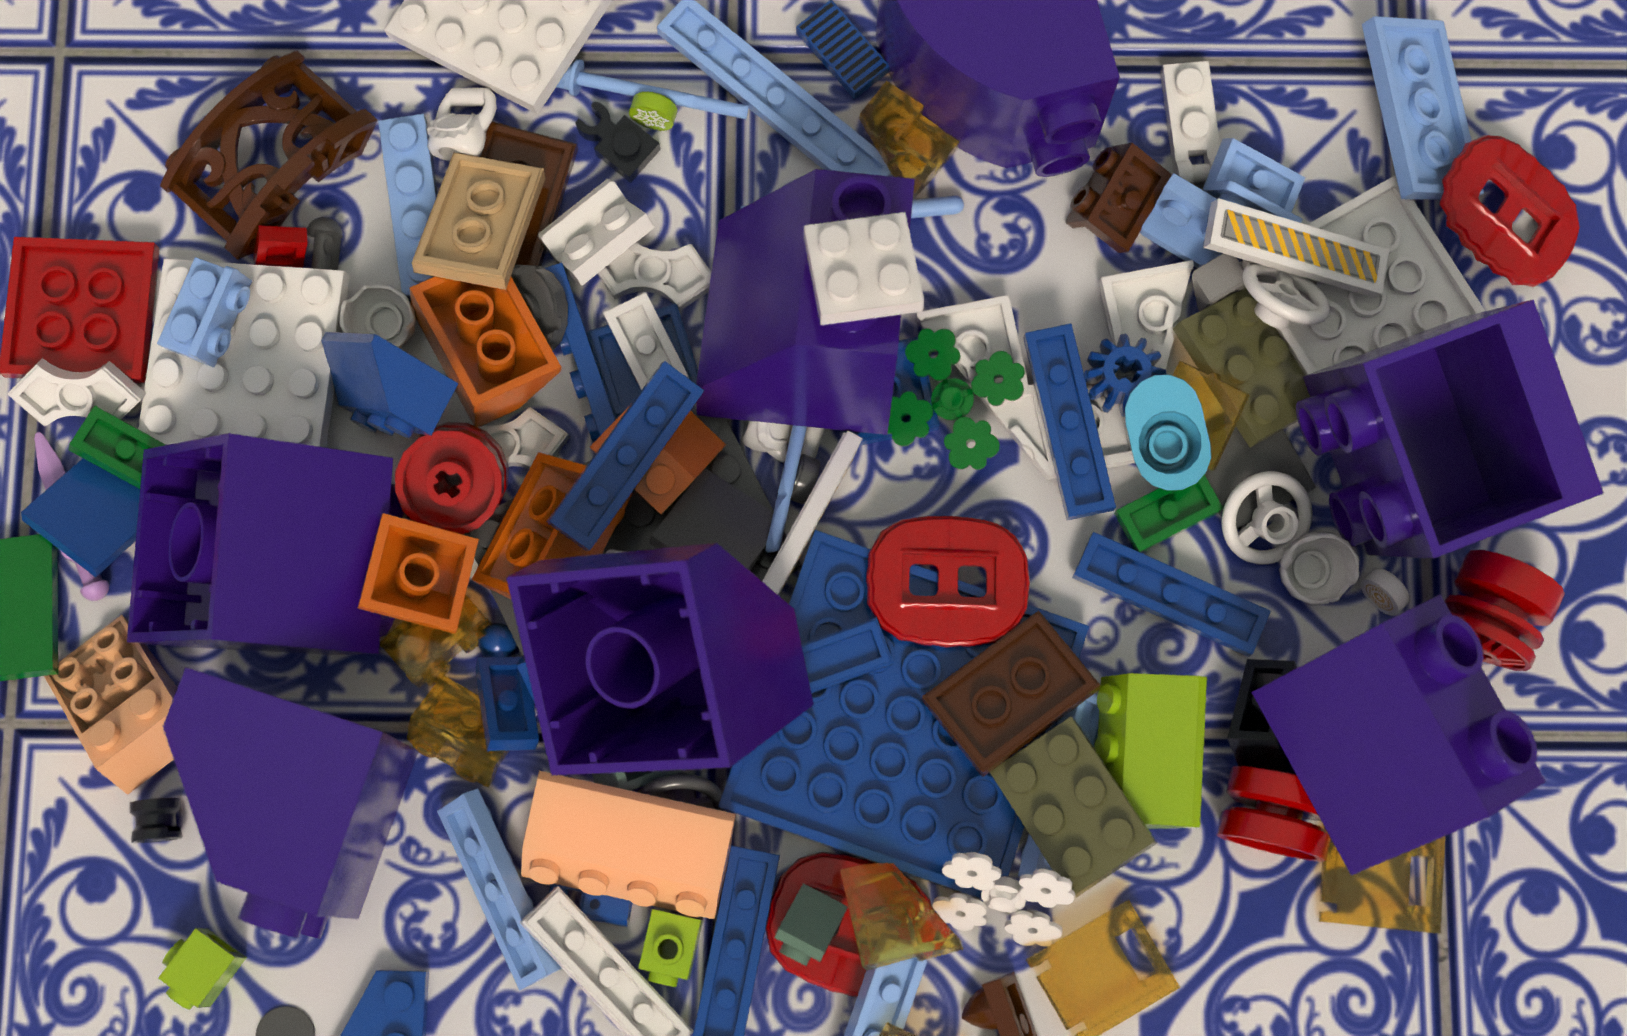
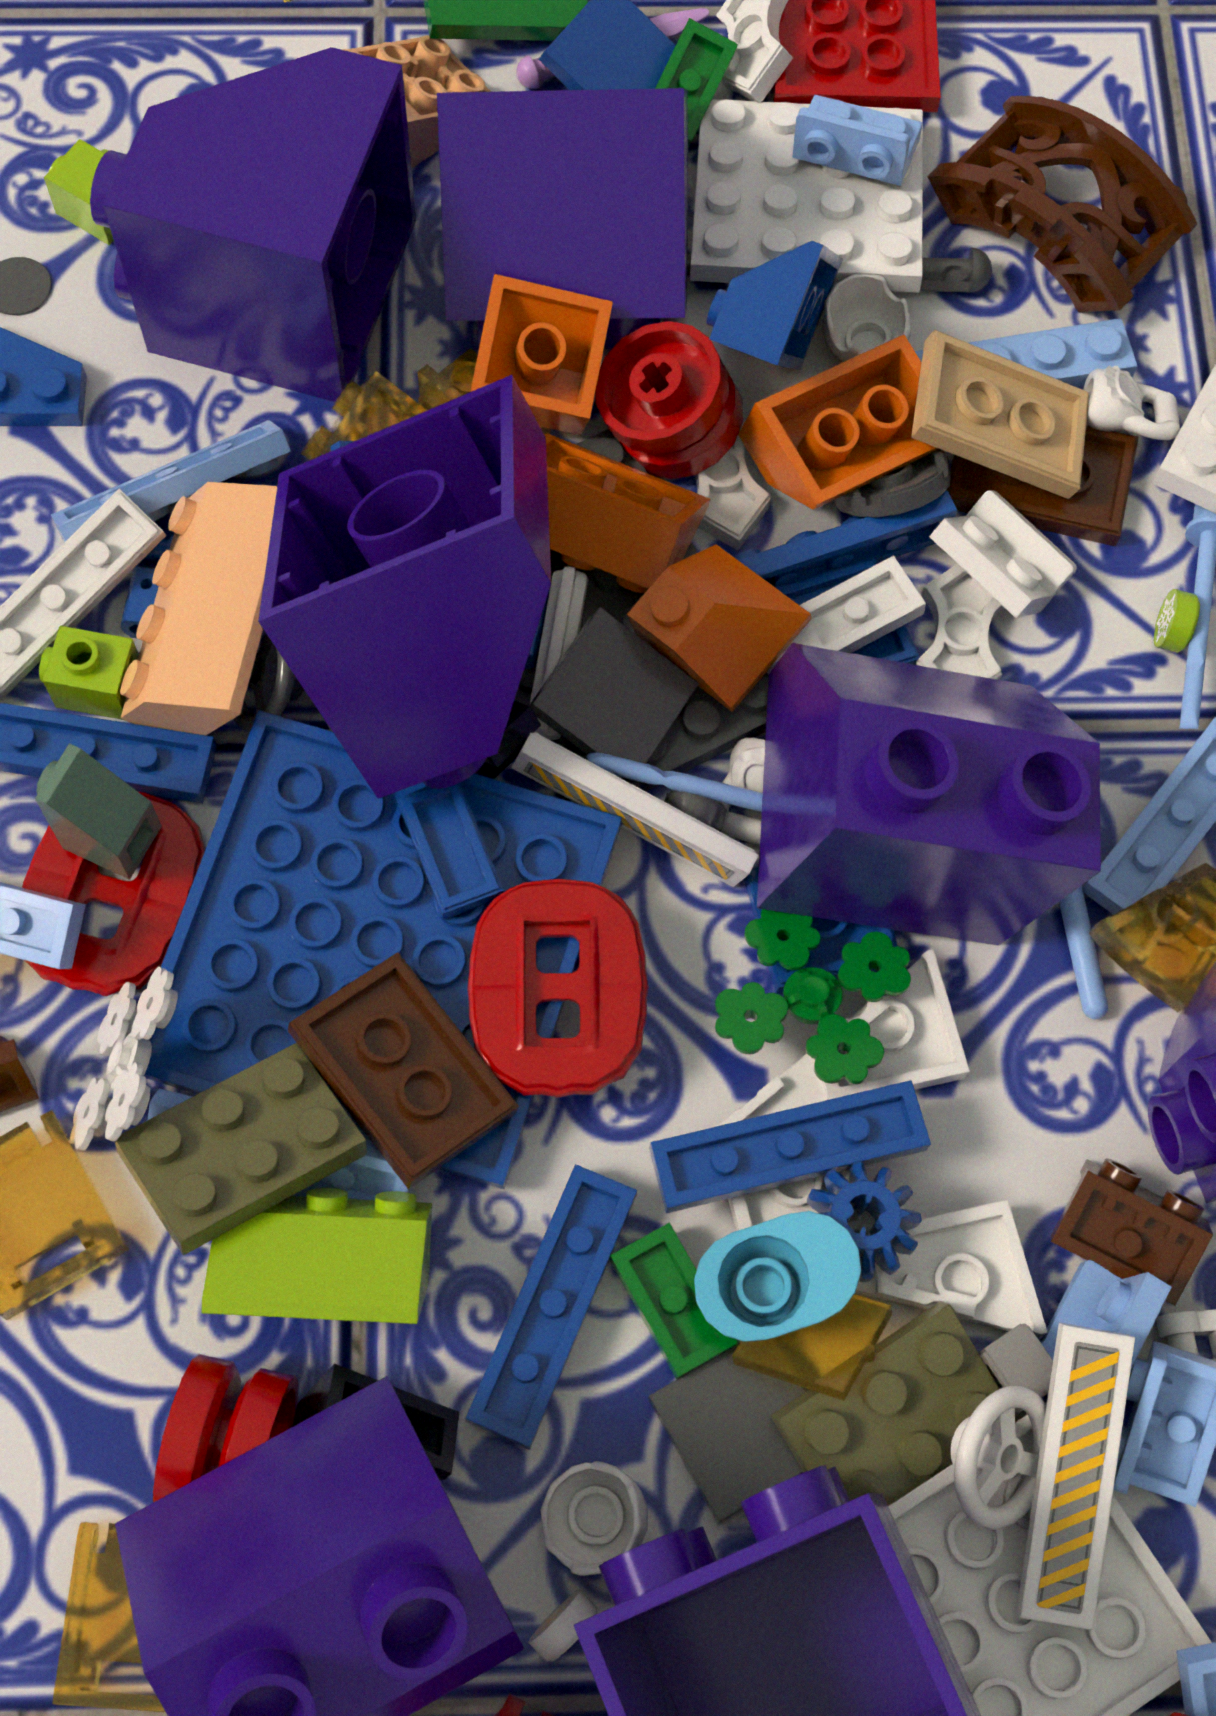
camera: 85 degrees right, 10 degrees down
red tile [253,225,308,268] -> none
blue plate [547,361,704,551] -> none
black plate [575,101,661,183] -> none
white plate [803,212,924,325] -> none
clear yellow slope [840,863,963,971] -> none
white piece [1221,471,1312,565] -> none

